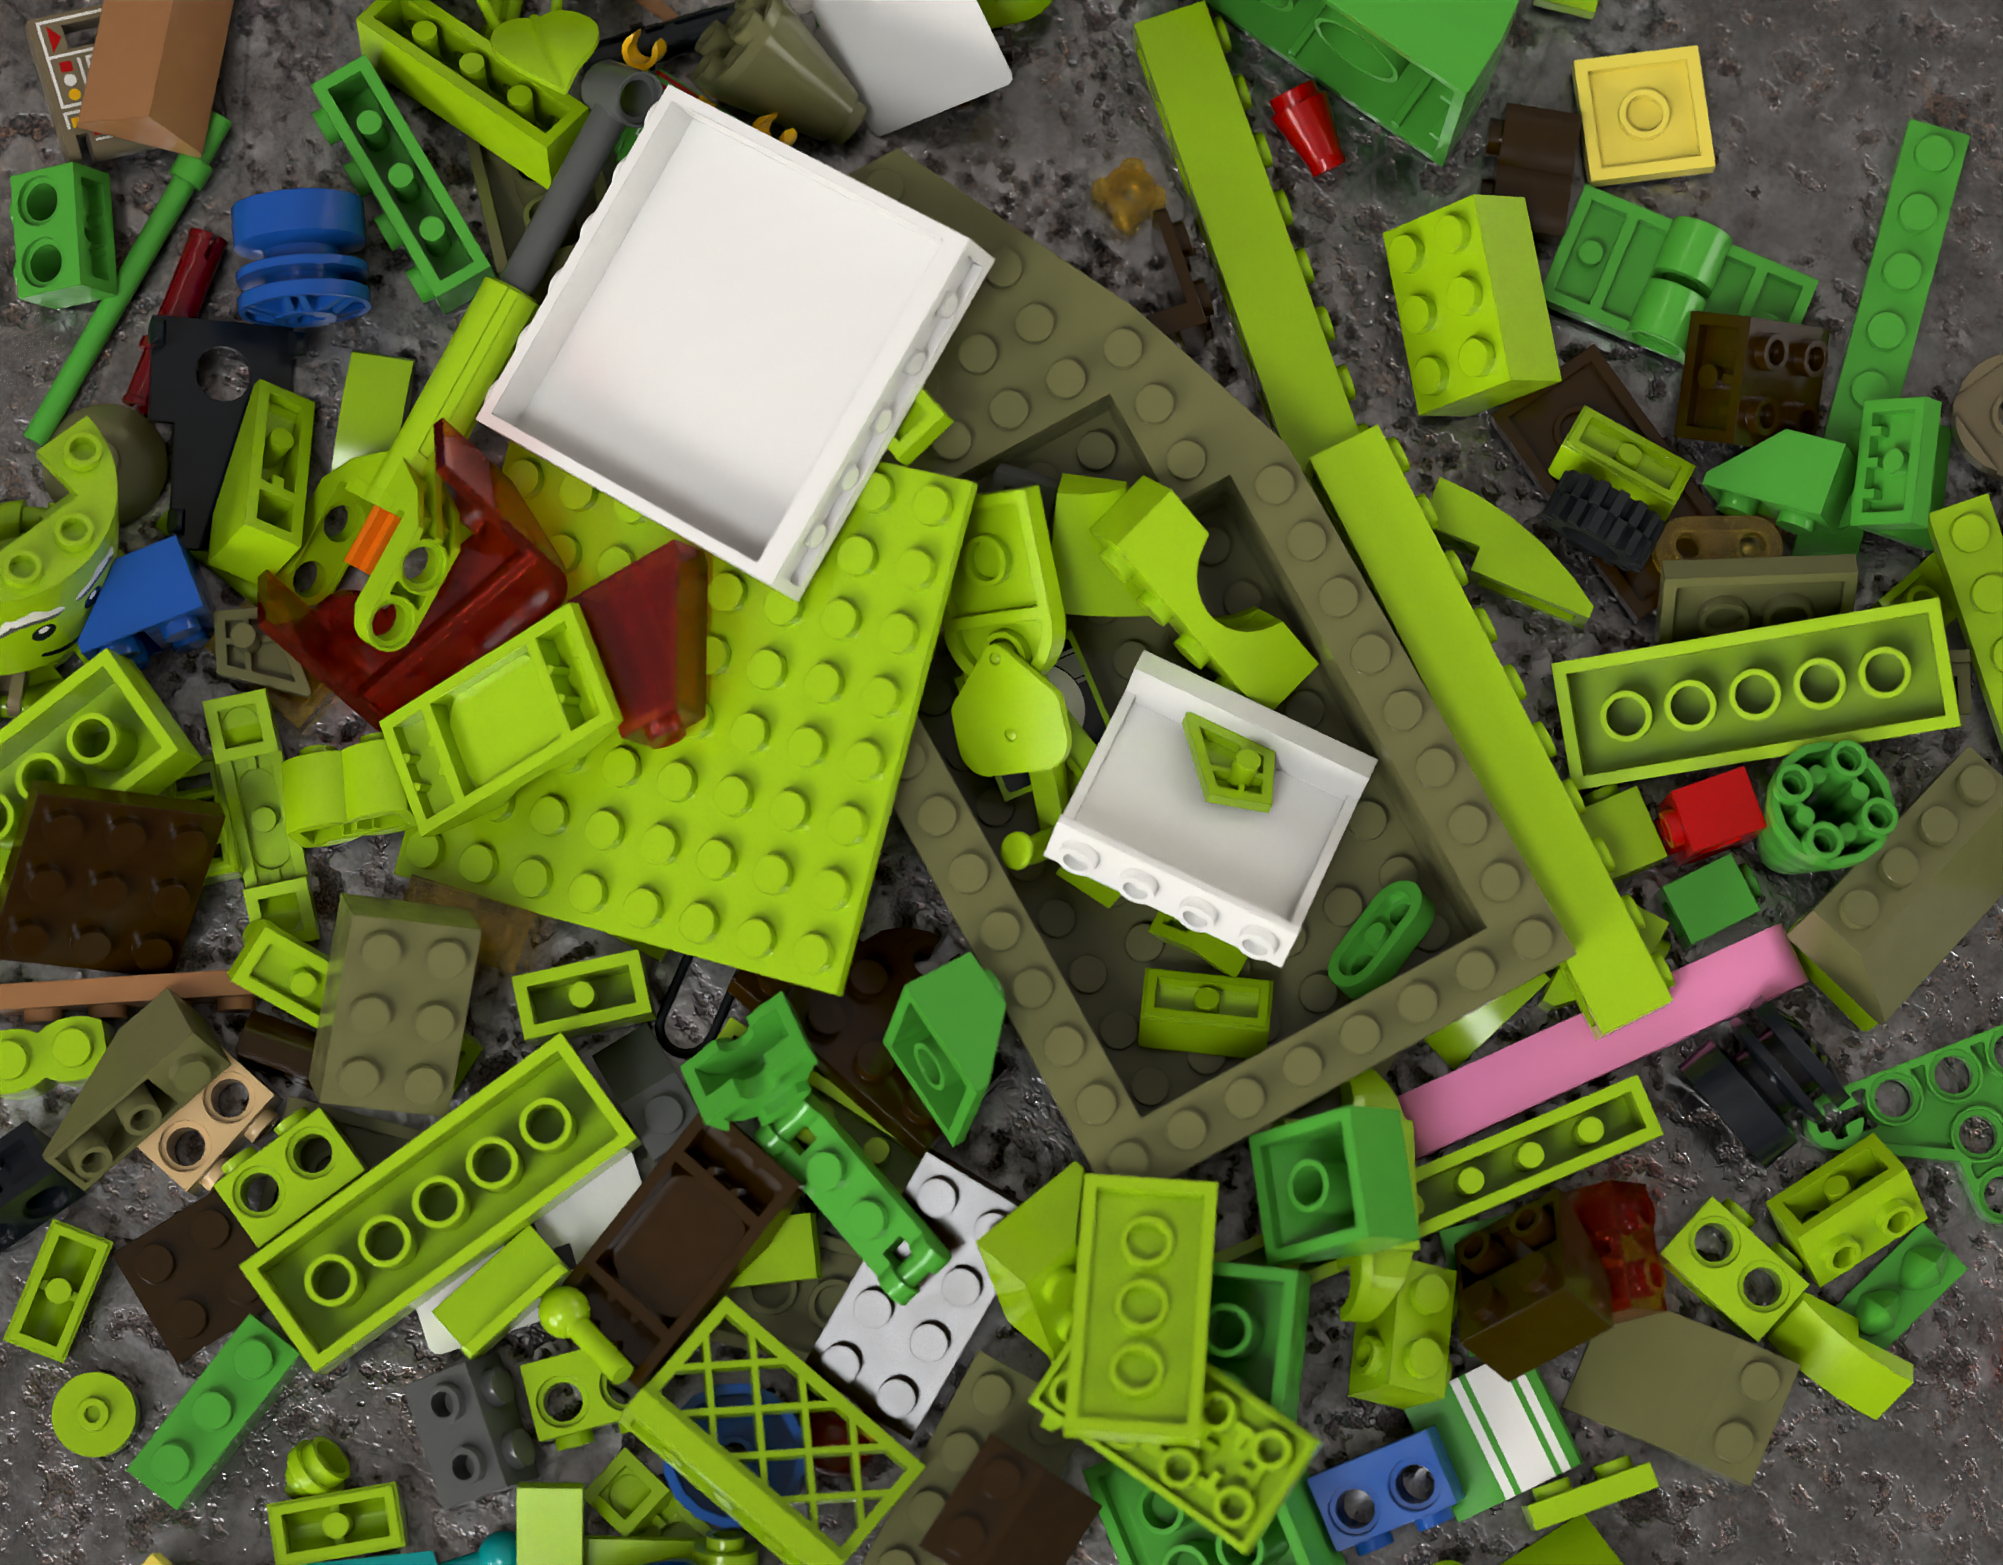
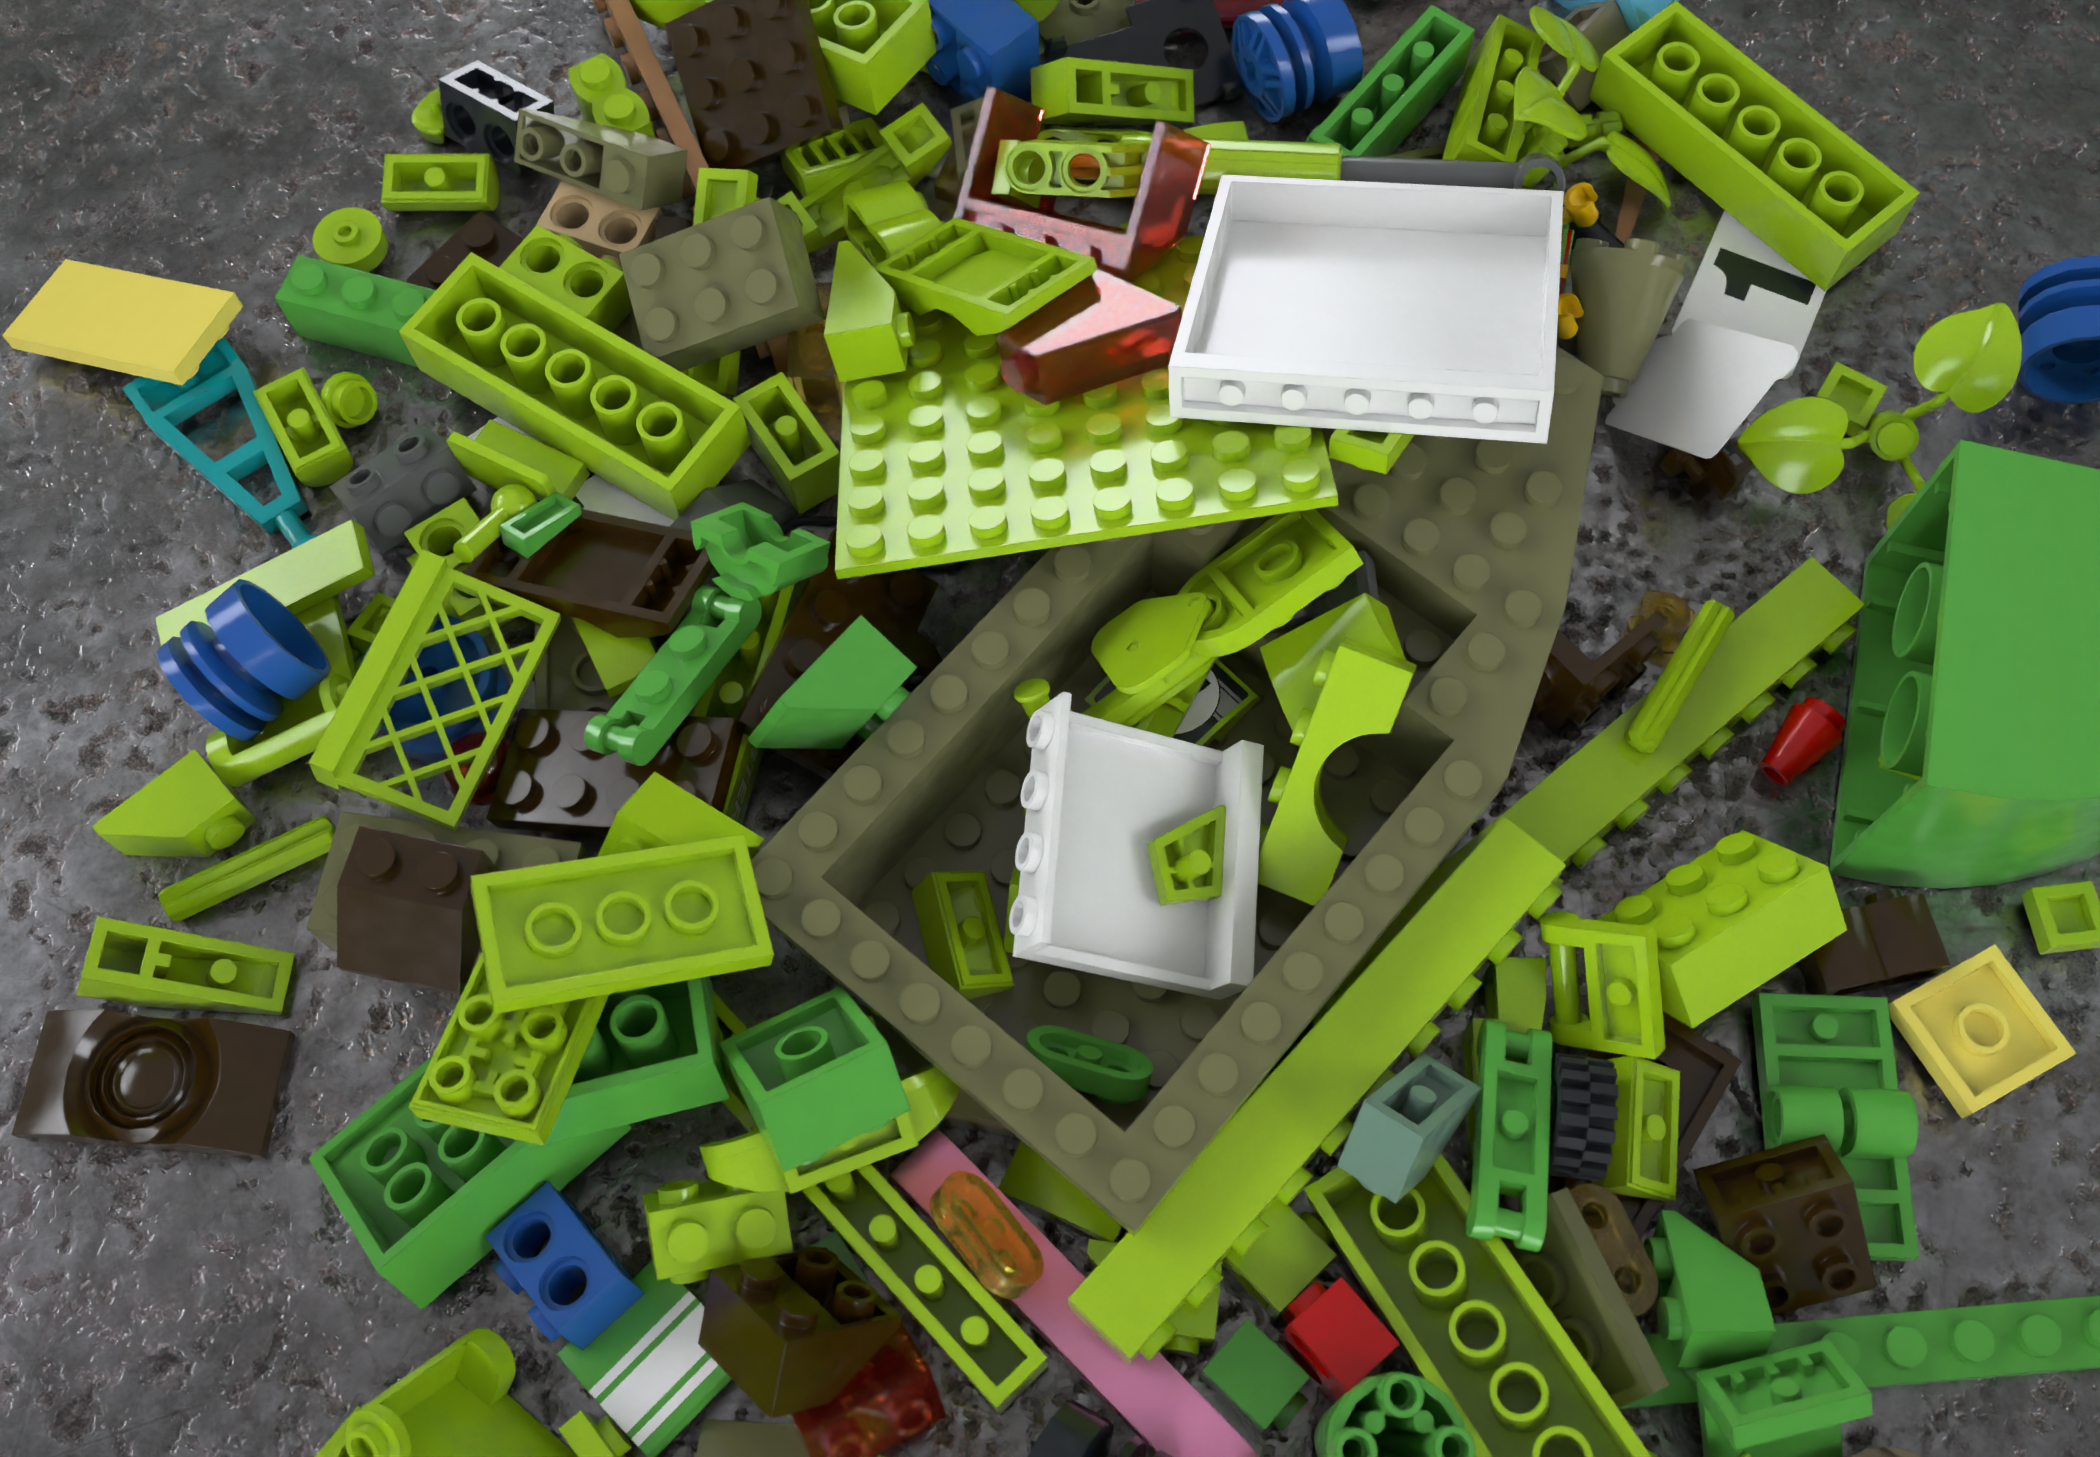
camera: 70 degrees right, 15 degrees down
none -> bright green piece [499,491,582,559]
none -> lime slope [824,240,916,382]
none -> clear yellow plate [930,1171,1044,1299]
none -> lime plate [991,140,1045,209]
none -> sand green slope [1337,1053,1481,1204]
none -> bright green plate [1466,1018,1552,1252]
none -> lime plate [1539,911,1666,1060]
none -> lime axle [1625,599,1735,754]

